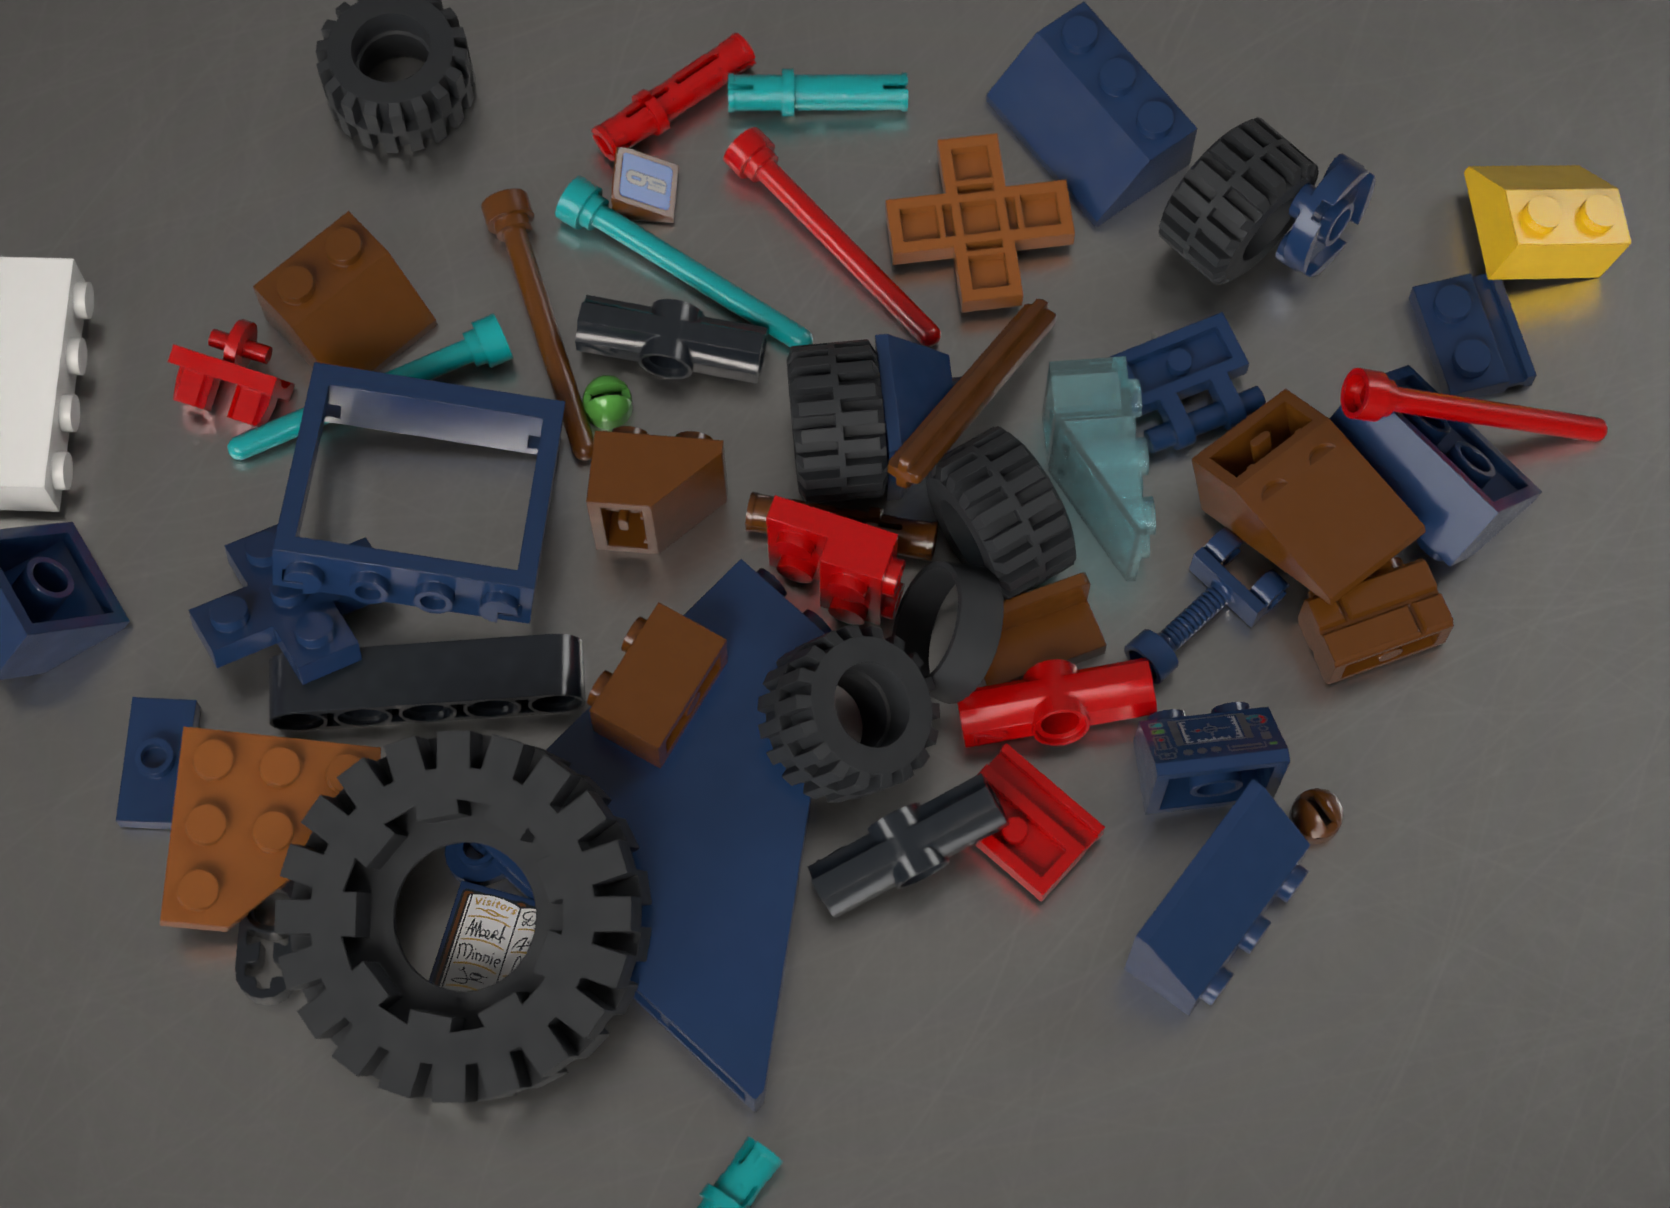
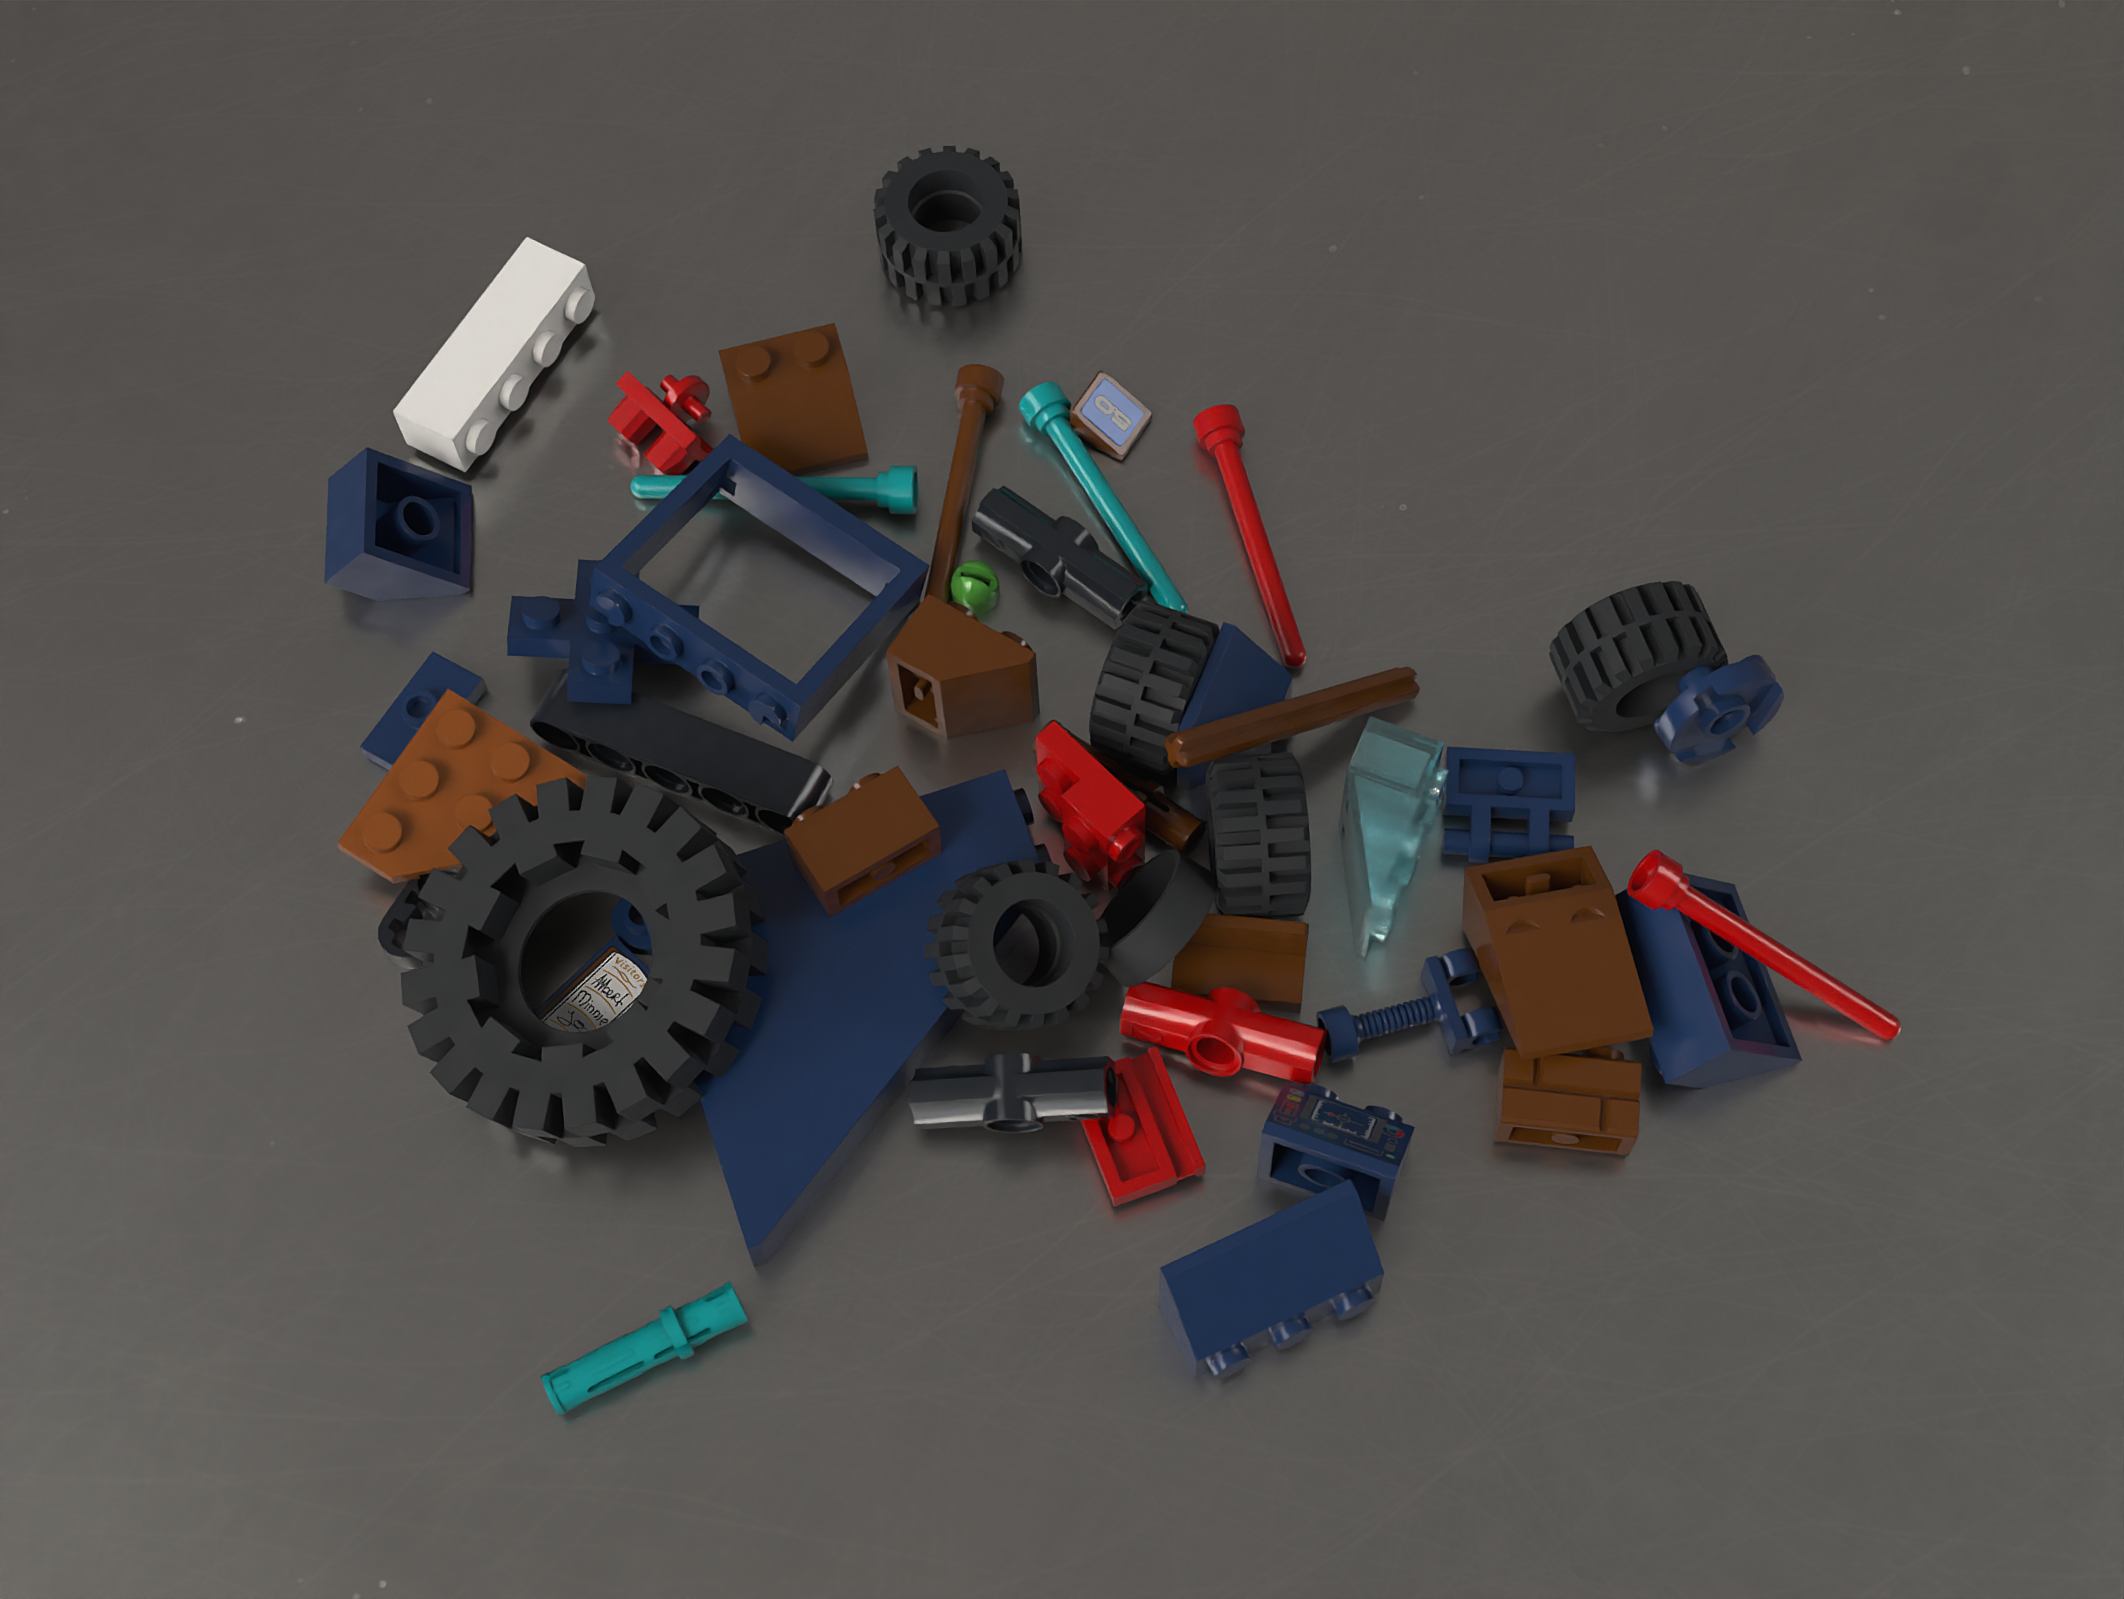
camera: 30 degrees right, 5 degrees down
red pin [591,32,756,161] -> none
teal pin [728,68,908,117] -> none
dark orange plate [885,133,1075,313] -> none
dark blue slope [986,1,1198,228] -> none
reddish brown hinge [1289,788,1344,844] -> none
dark blue plate [1409,273,1537,398] -> none
yellow slope [1464,165,1632,280] -> none

